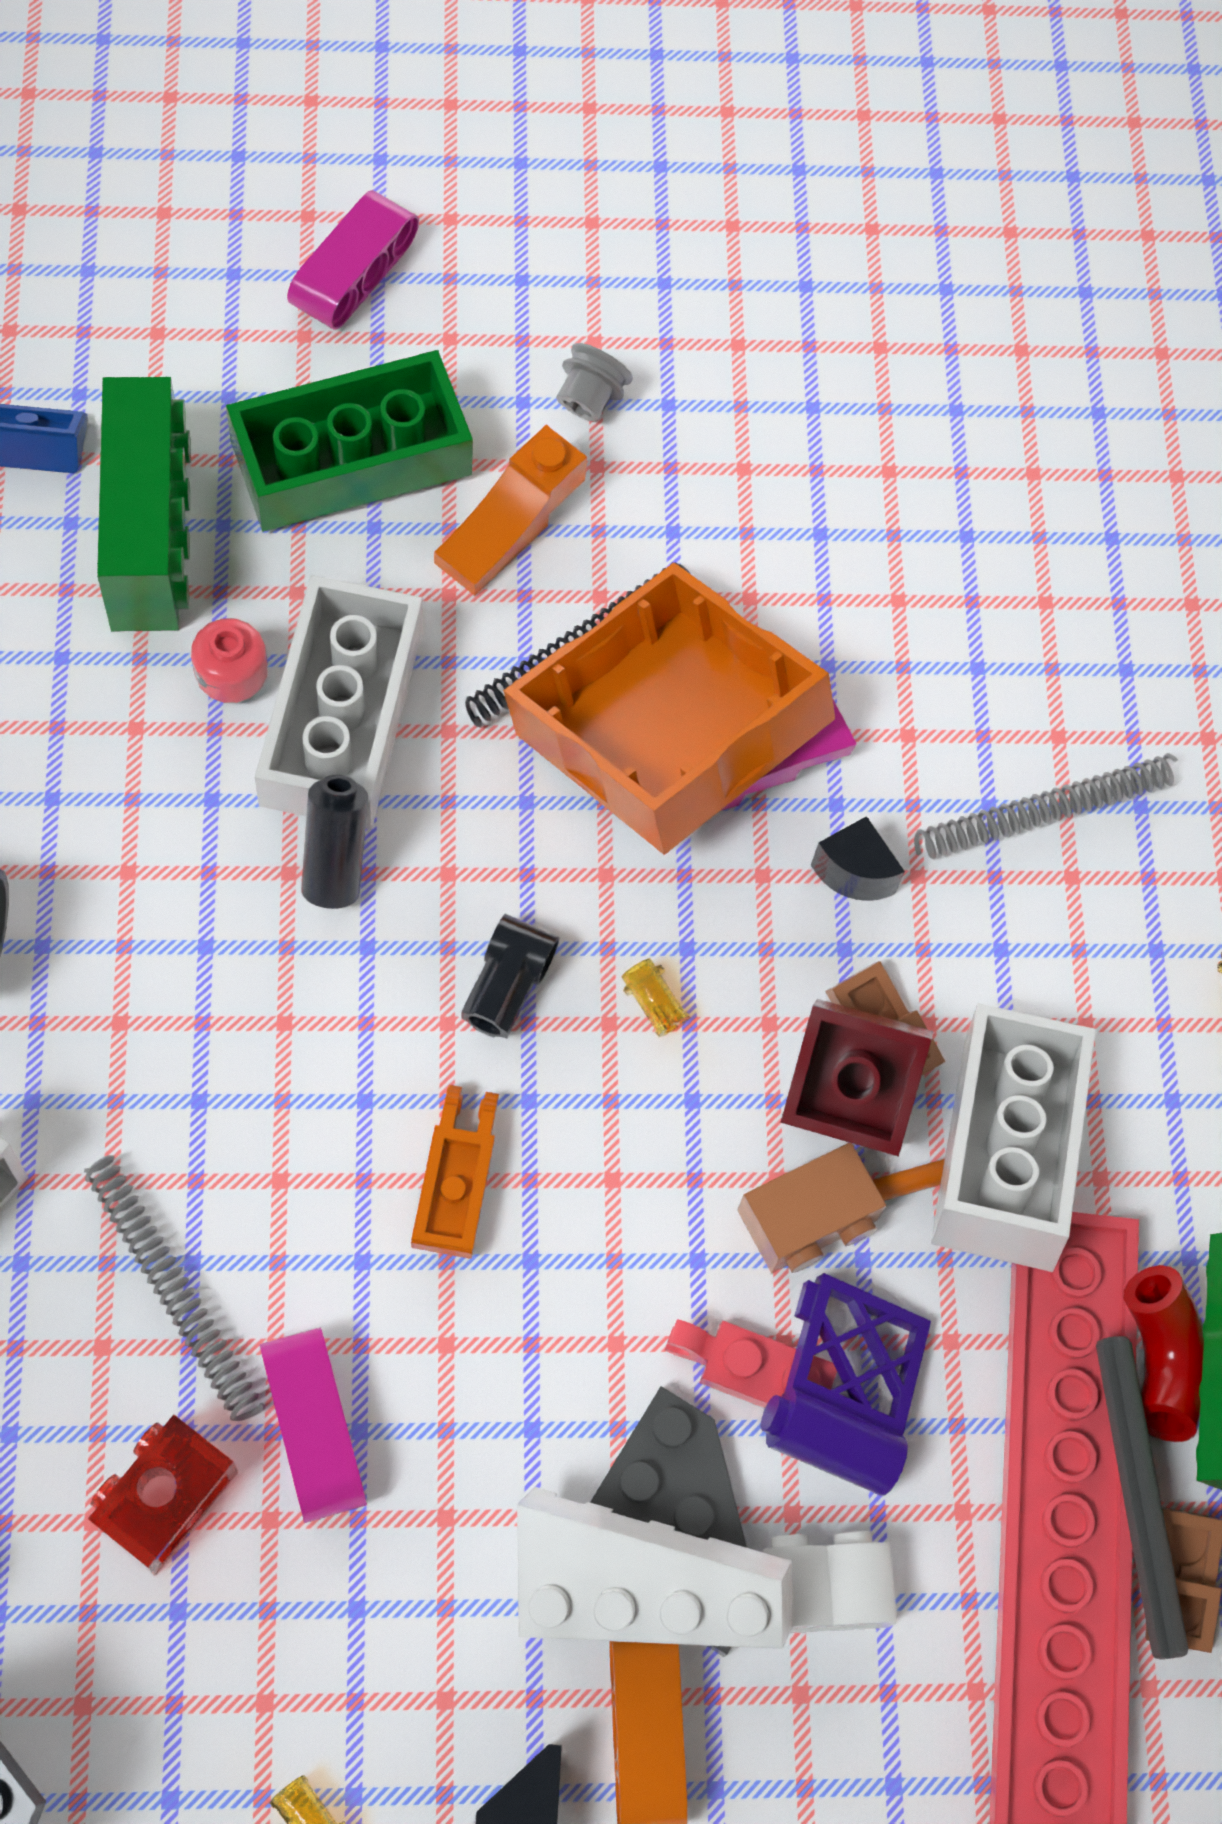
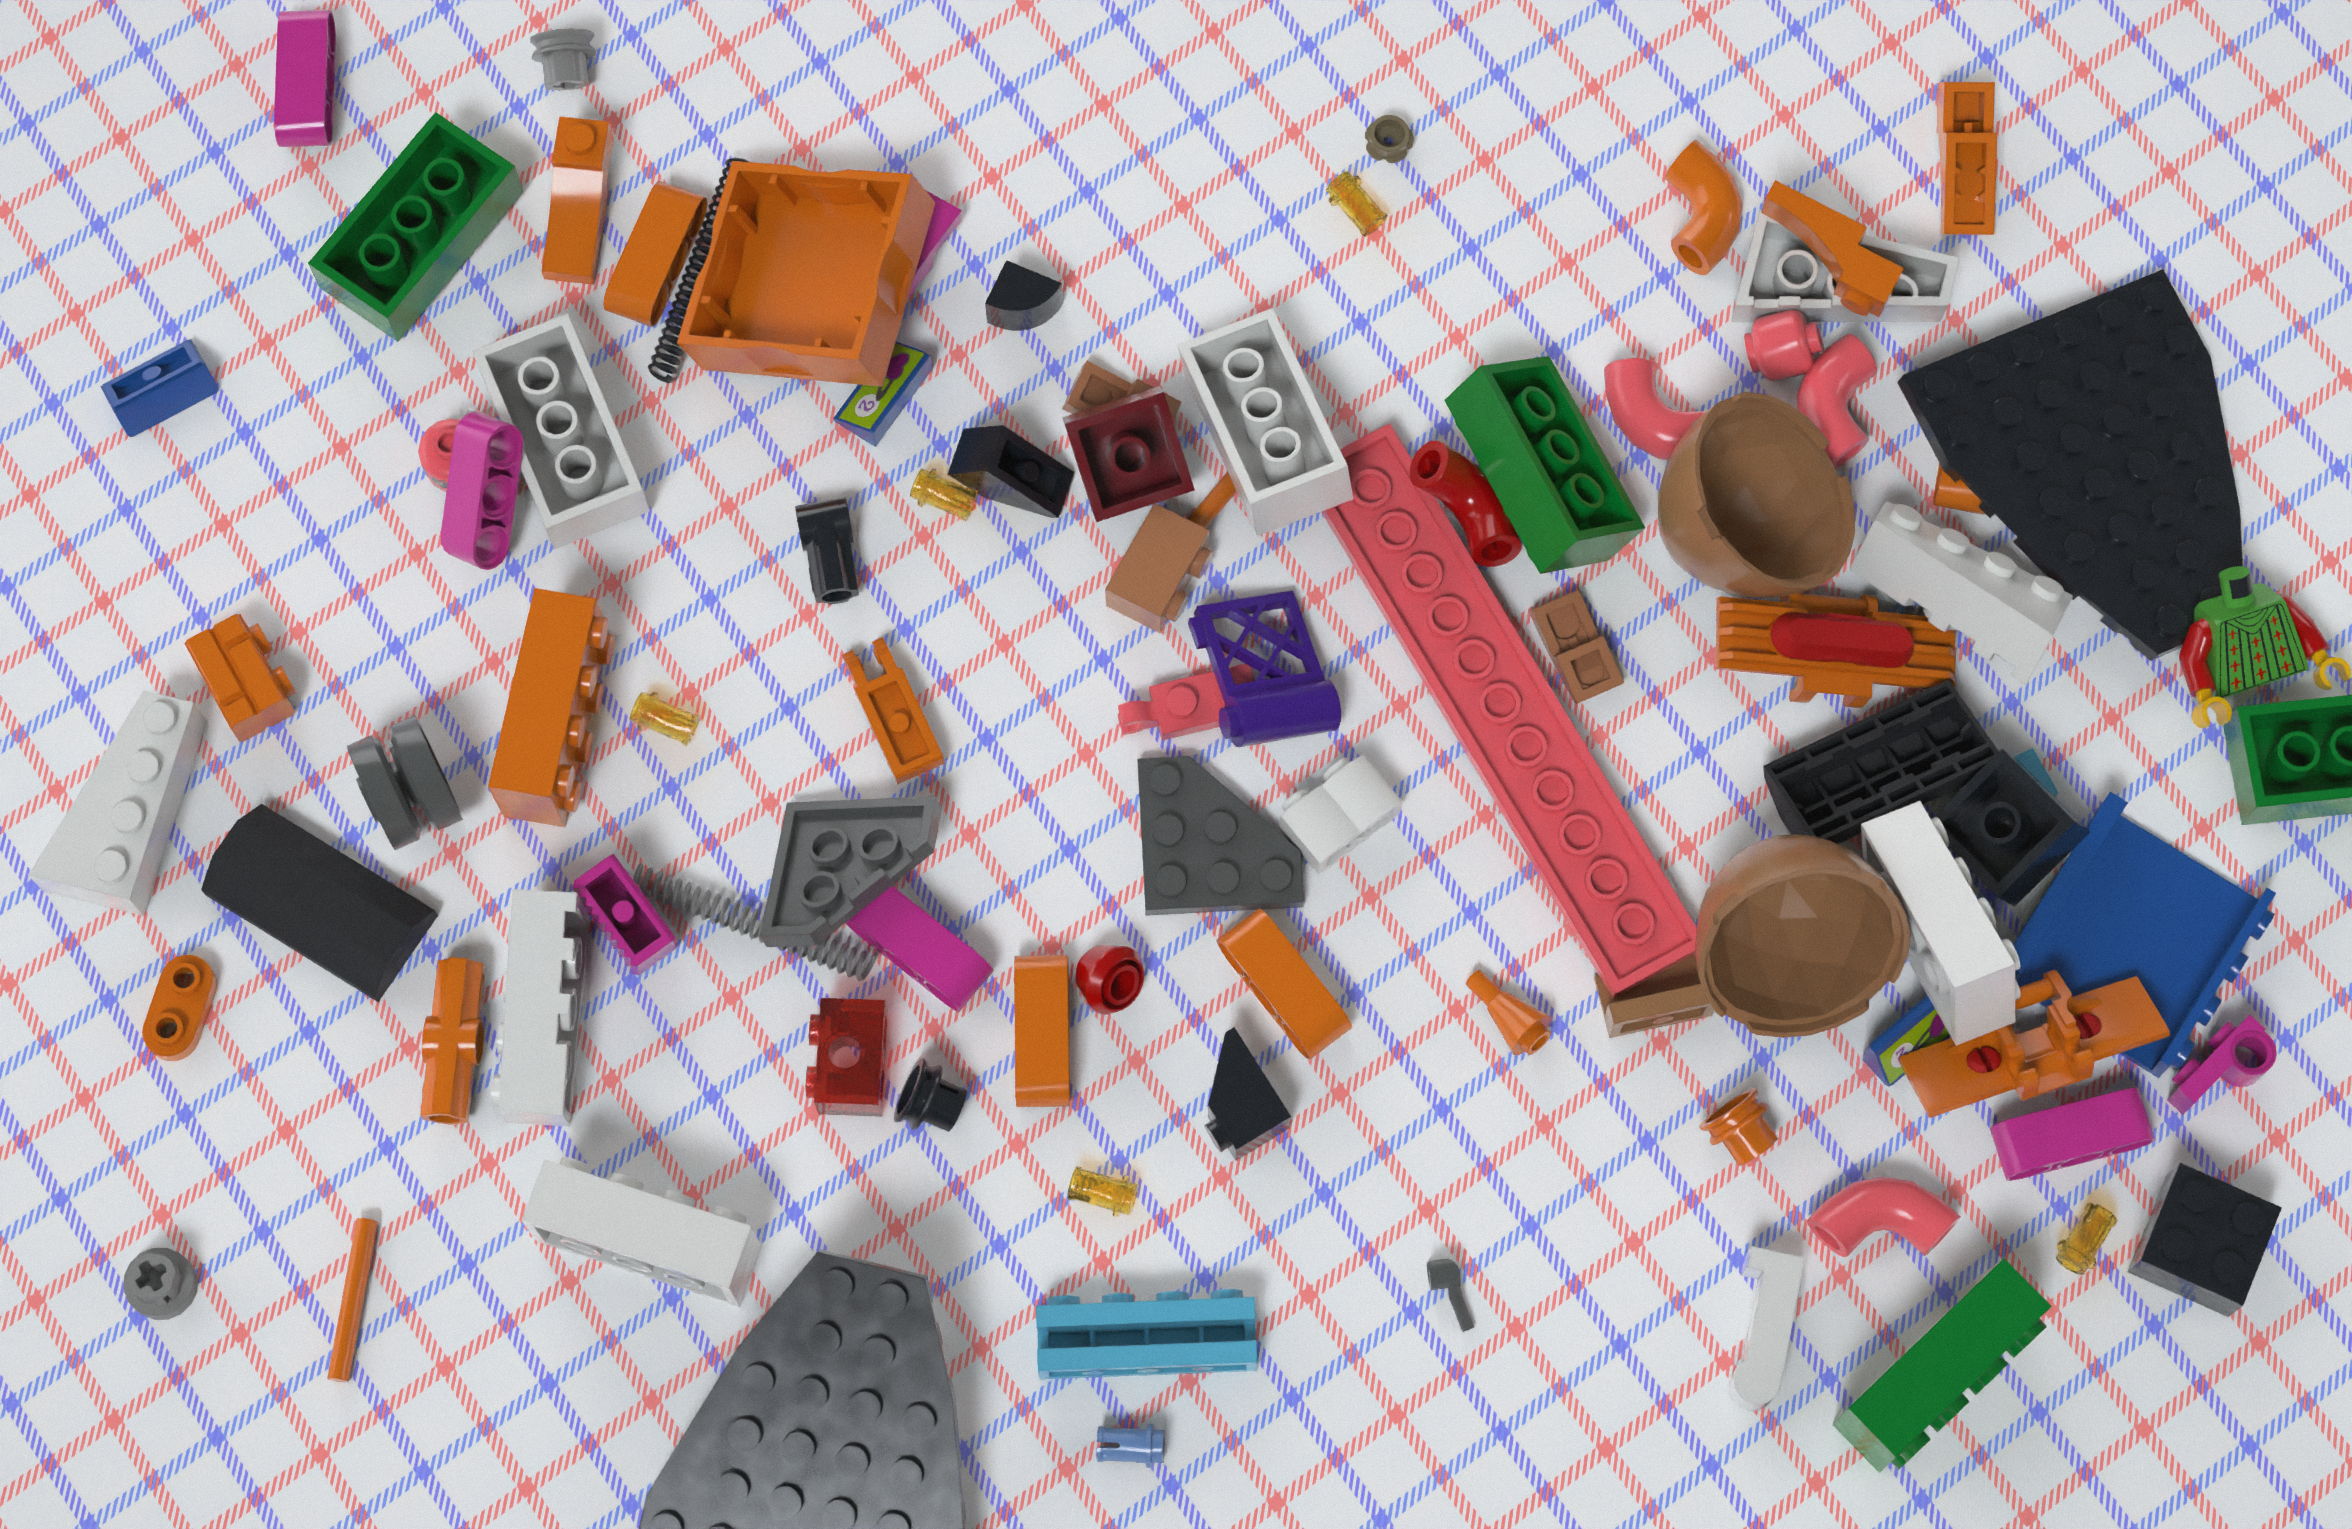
camera: 25 degrees left, 5 degrees up
green brick [97,377,191,632] -> none
black brick [301,775,368,909] -> none
white wedge [517,1487,793,1649] -> none
light grey piece [914,753,1178,860] -> none
dark grey axle [1096,1336,1189,1660] -> none
none -> dark pink beam [441,411,523,570]
none -> orange brick [488,588,615,827]
none -> dark pink brick [573,854,678,975]
none -> orange beam [603,181,708,327]
none -> clear yellow pin [629,691,700,746]
none -> dark grey plate [760,796,942,947]
none -> slope [833,341,933,447]
none -> black piece [893,1058,967,1132]
none -> black slope [947,425,1074,518]
none -> orange beam [1014,955,1070,1107]
none -> red cone [1075,945,1144,1015]

